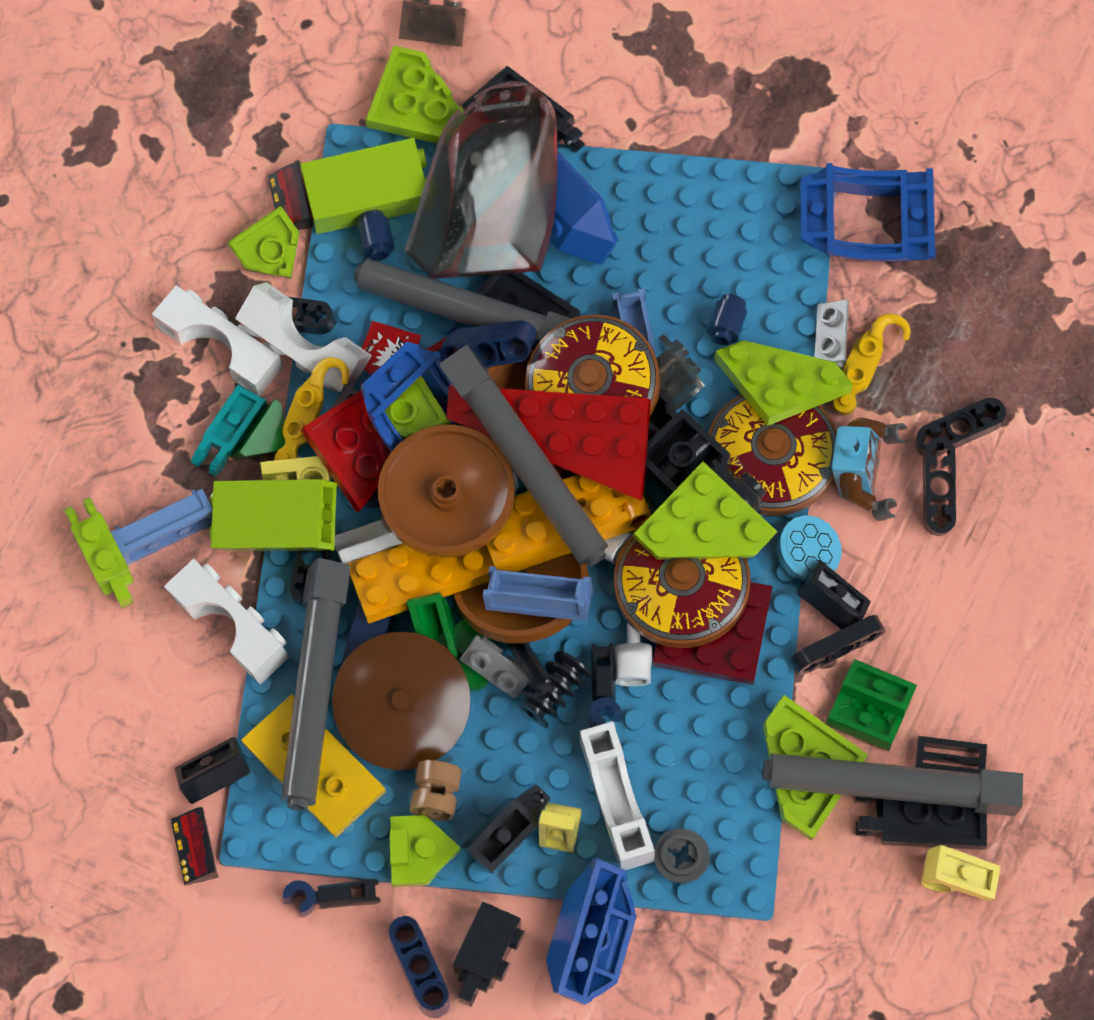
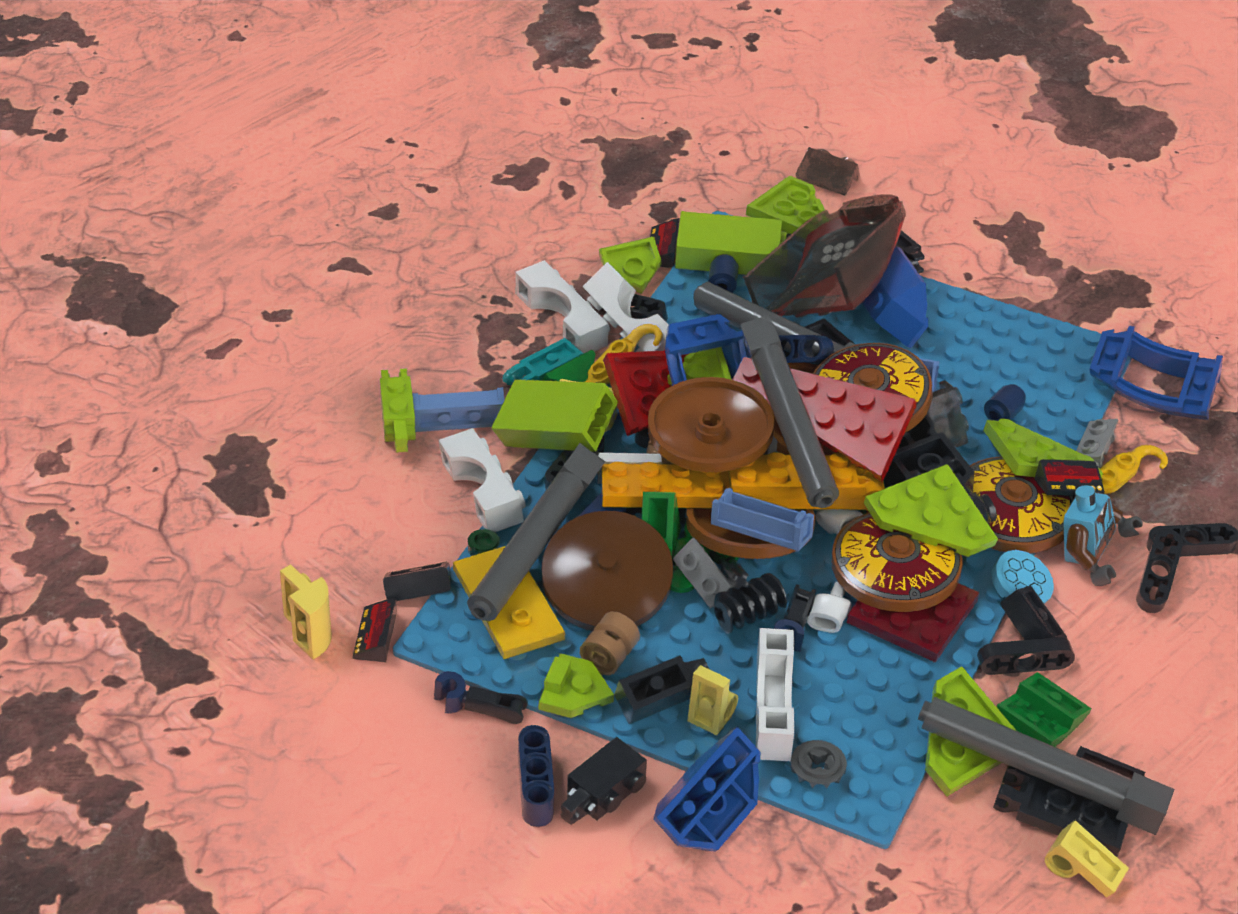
camera: 15 degrees right, 25 degrees down
none -> light yellow brick [280,564,332,660]
none -> dark green tile [468,529,500,556]
none -> slope [1034,459,1105,496]

